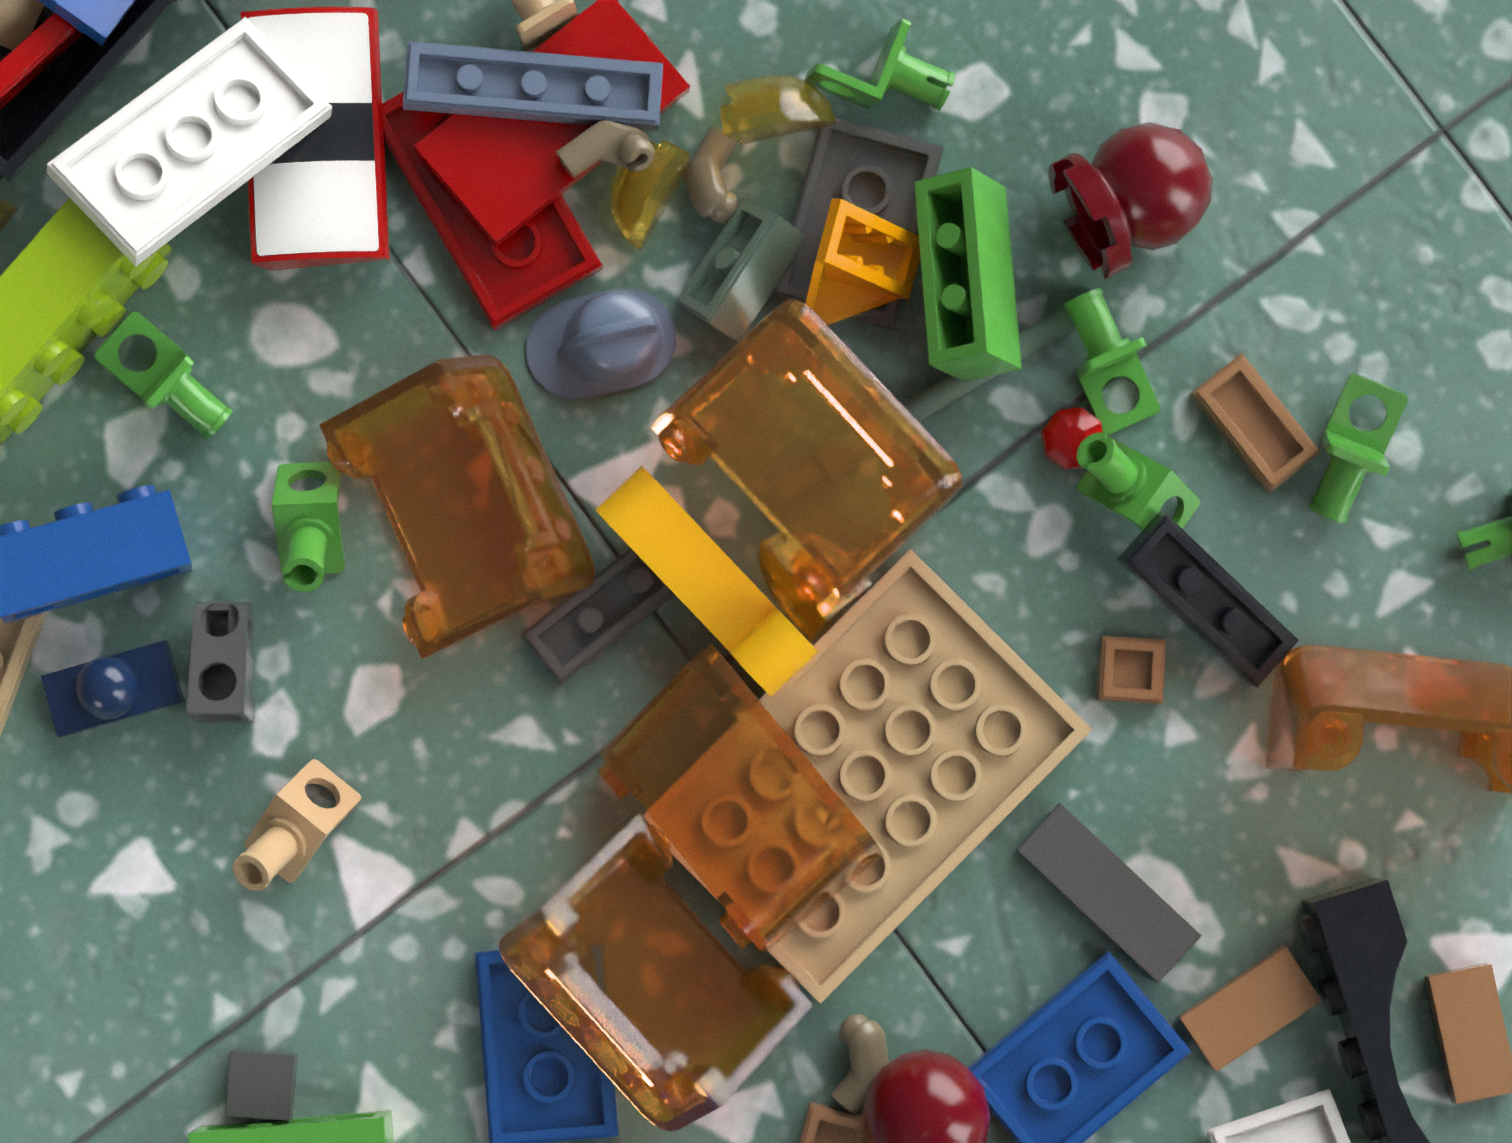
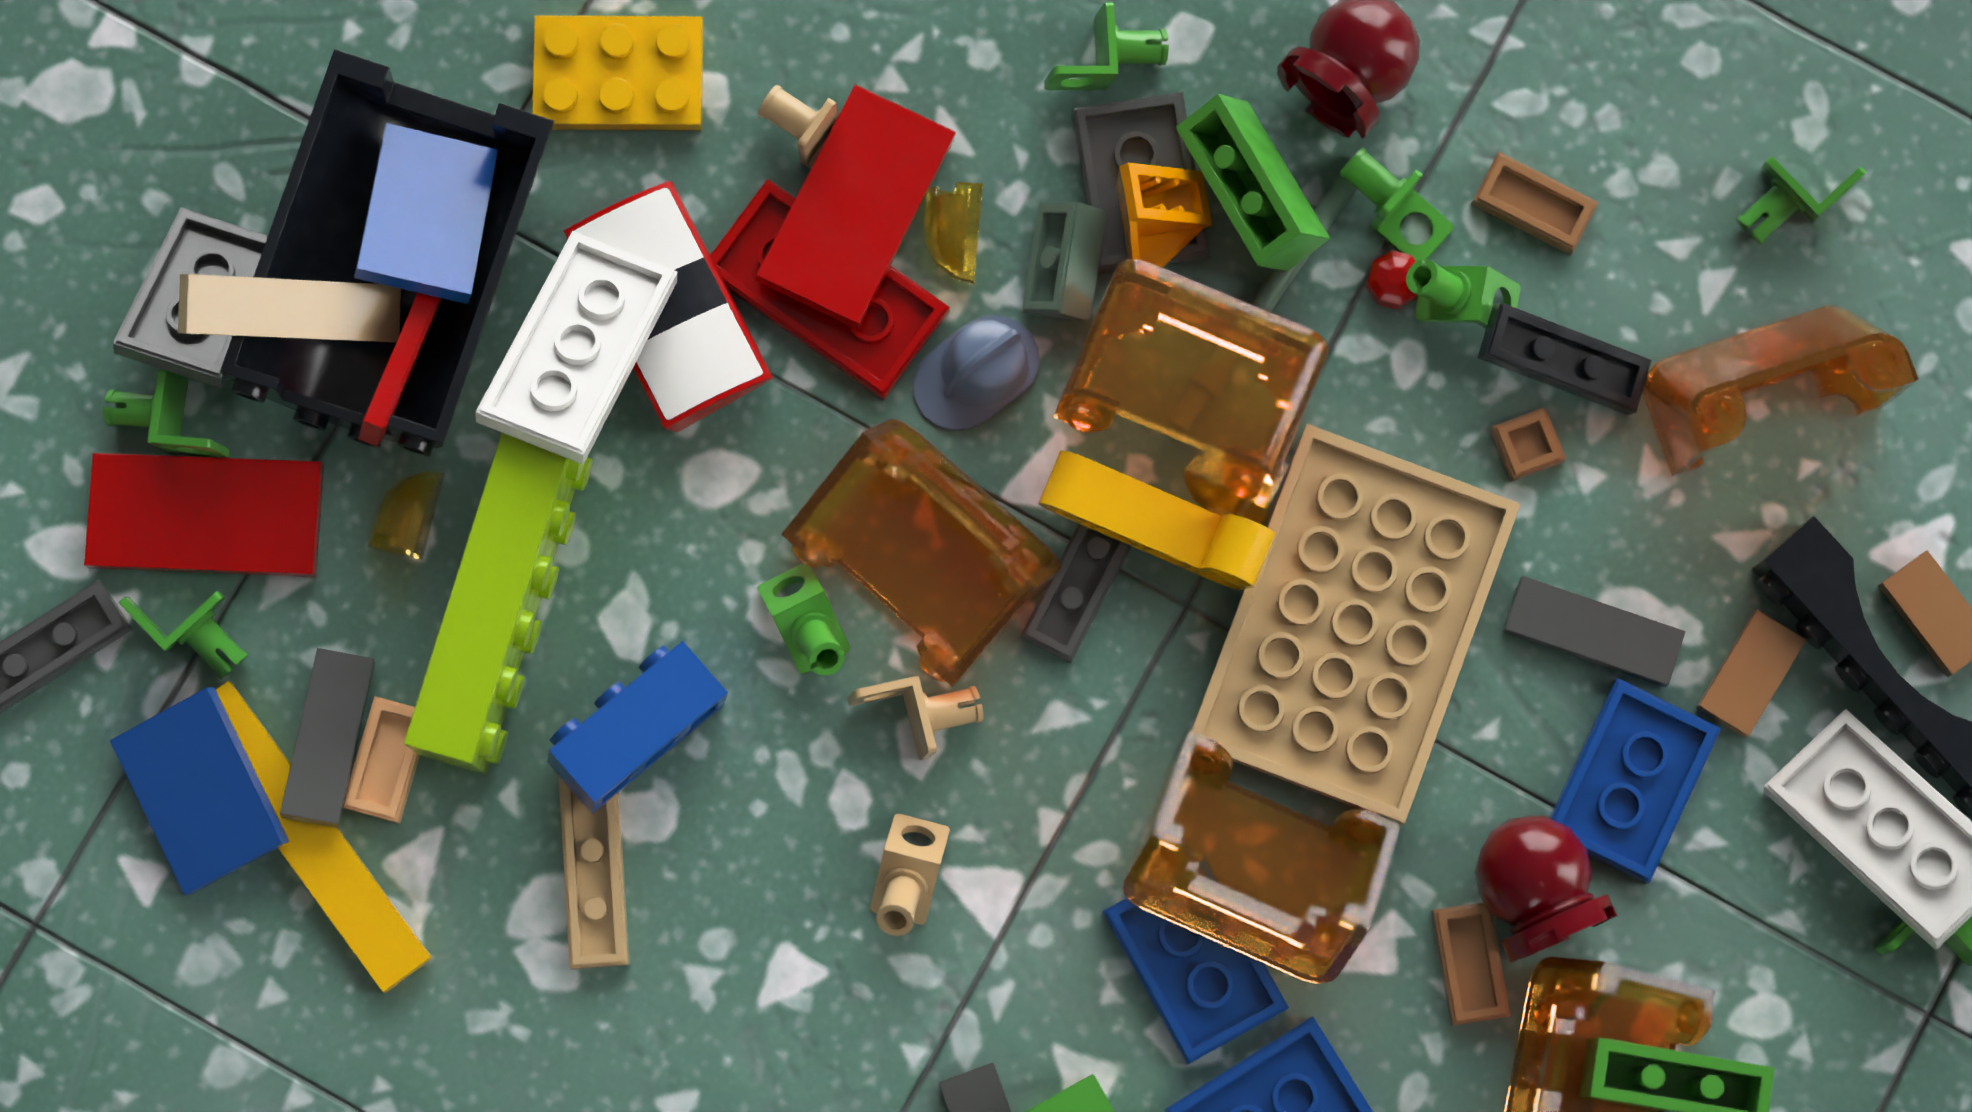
camera: 25 degrees left, 5 degrees down
dark blue tile [41,640,185,738] -> none
bright green bracket [94,311,233,440] -> none
dark grey leg [186,602,255,723] -> none
sand blue tile [403,41,663,131] -> none
dark tan arm [555,120,655,178] -> none
clear orange windscreen [598,643,884,953] -> none
dark tan arm [684,127,738,223] -> none
clear yellow brick [721,75,837,145] -> none
dark tan arm [831,1014,889,1115] -> none
bright green bracket [1308,373,1408,523] -> none
none -> tan bracket [847,675,983,760]

